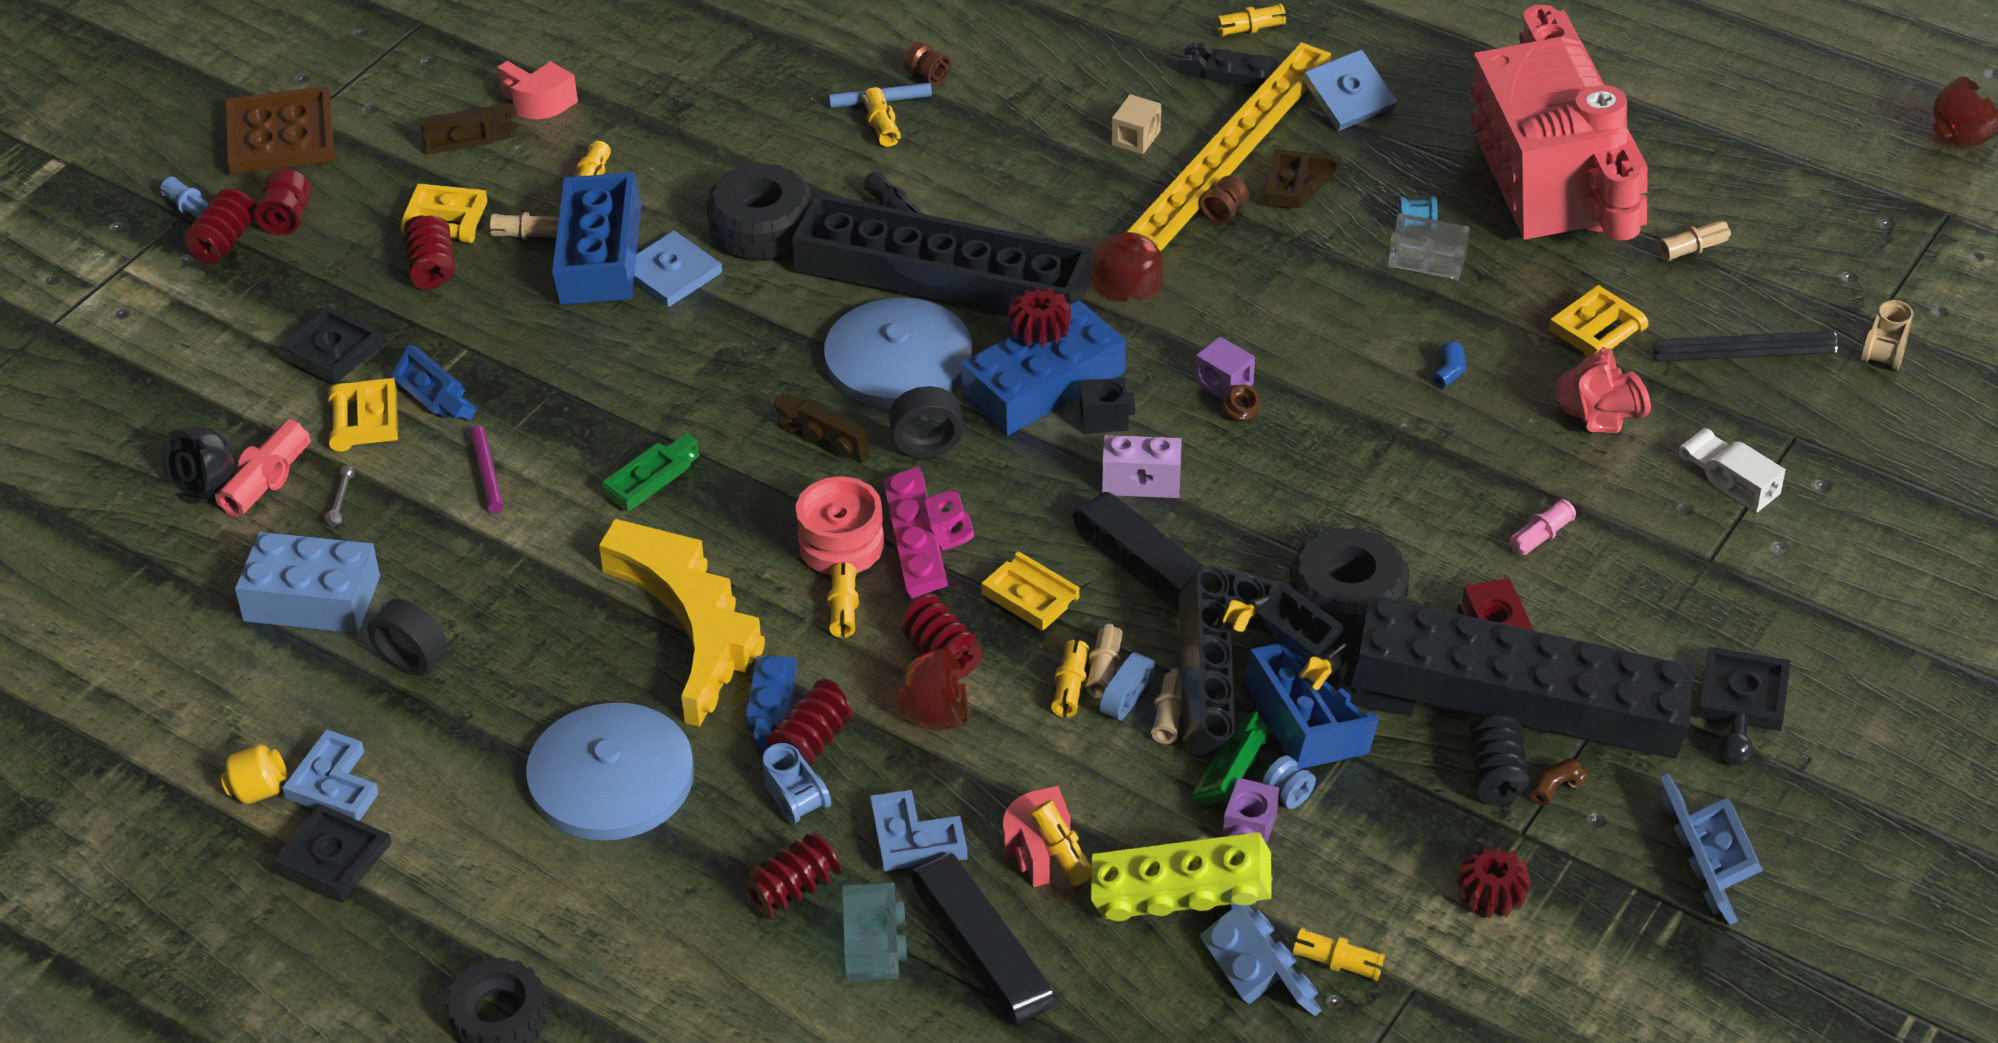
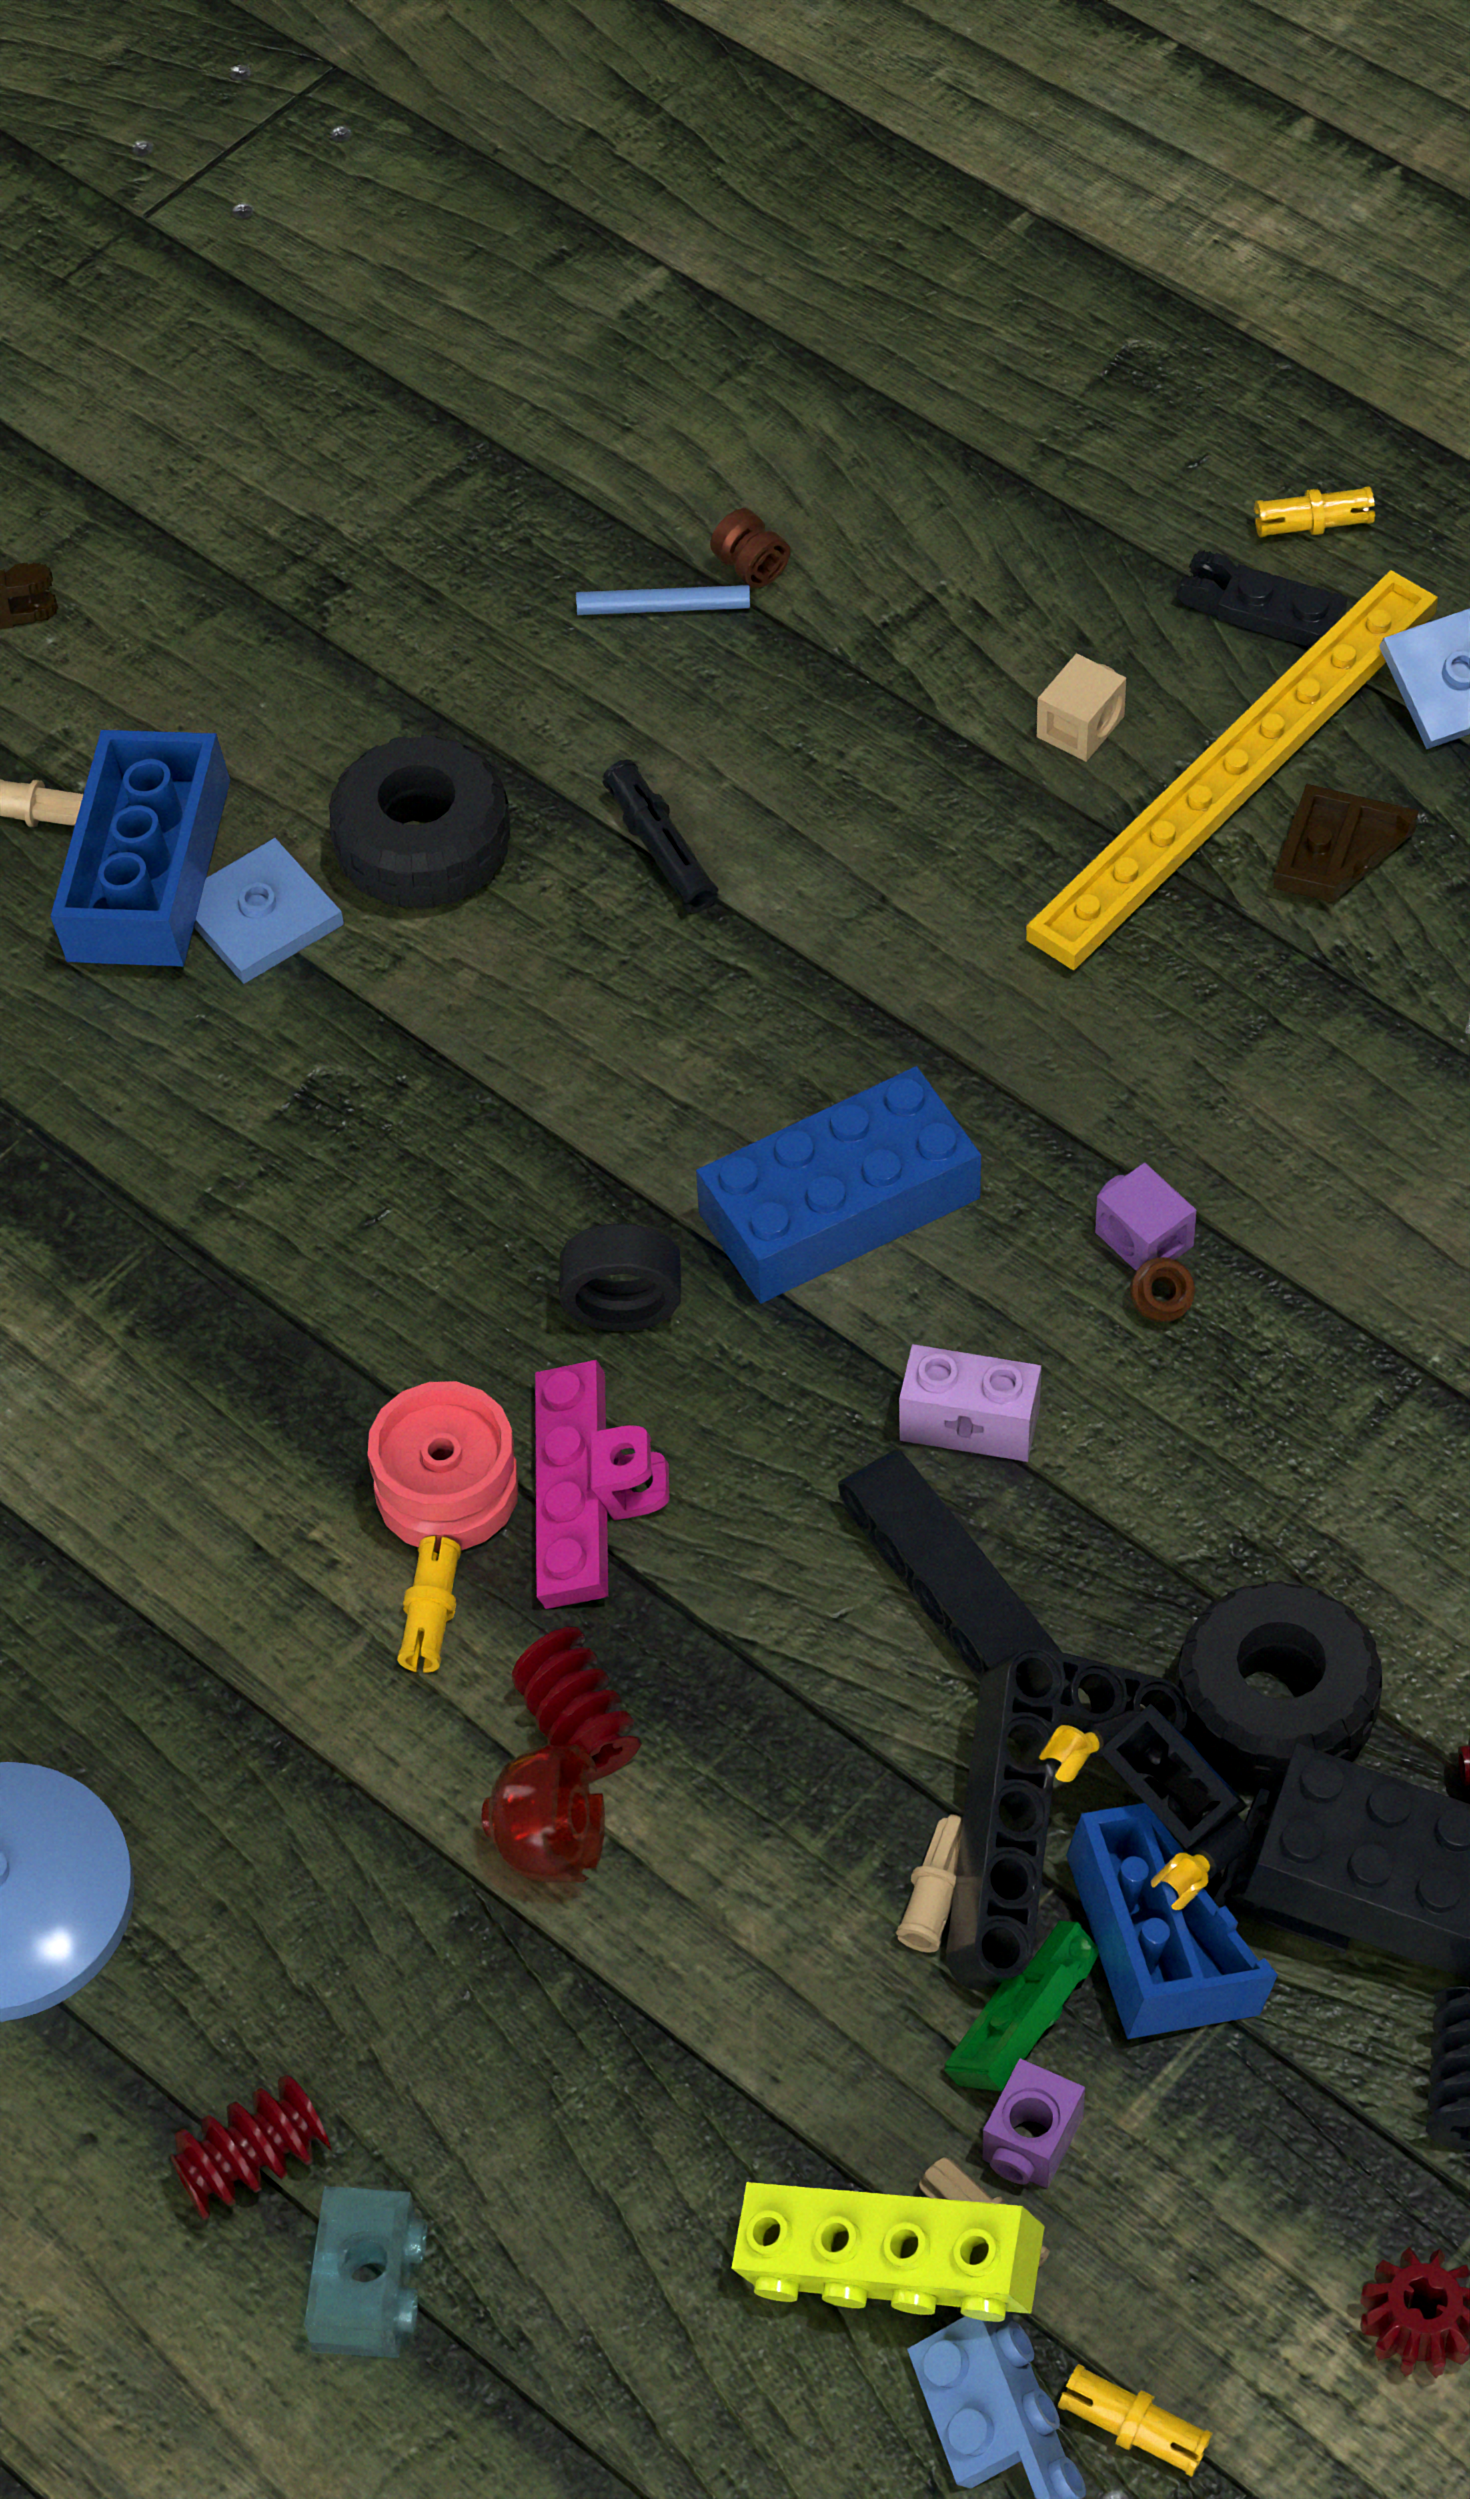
camera: 10 degrees right, 10 degrees up
coral brick [497,61,578,119] -> none
yellow pin [576,141,611,177] -> none
yellow arch [599,519,765,727] -> none
green hinge [601,433,700,512] -> none
blue hinge [746,656,797,752] -> none
medium blue piece [763,743,831,825] -> none
dark red piece [767,679,853,766] -> none
dark brown hinge [774,393,870,464] -> none
black brick [792,193,1092,314] -> none
medium blue dish [824,298,972,409] -> none
yellow pin [862,87,901,147] -> none
medium blue plate [870,790,968,871] -> none
black beam [911,852,1055,1026] -> none
yellow plate [981,551,1079,631] -> none
coral brick [1003,786,1070,887] -> none
dark red gear [1007,286,1071,349] -> none
yellow pin [1028,799,1092,887] -> none
yellow pin [1051,640,1090,717] -> none
black brick [1080,378,1135,434] -> none
tan axle [1085,623,1122,698] -> none
clear red cylinder [1093,232,1164,302] -> none
medium blue beam [1100,652,1155,721] -> none
copper wheel [1201,175,1249,224] -> none
medium blue wheel [1263,755,1316,809] -> none

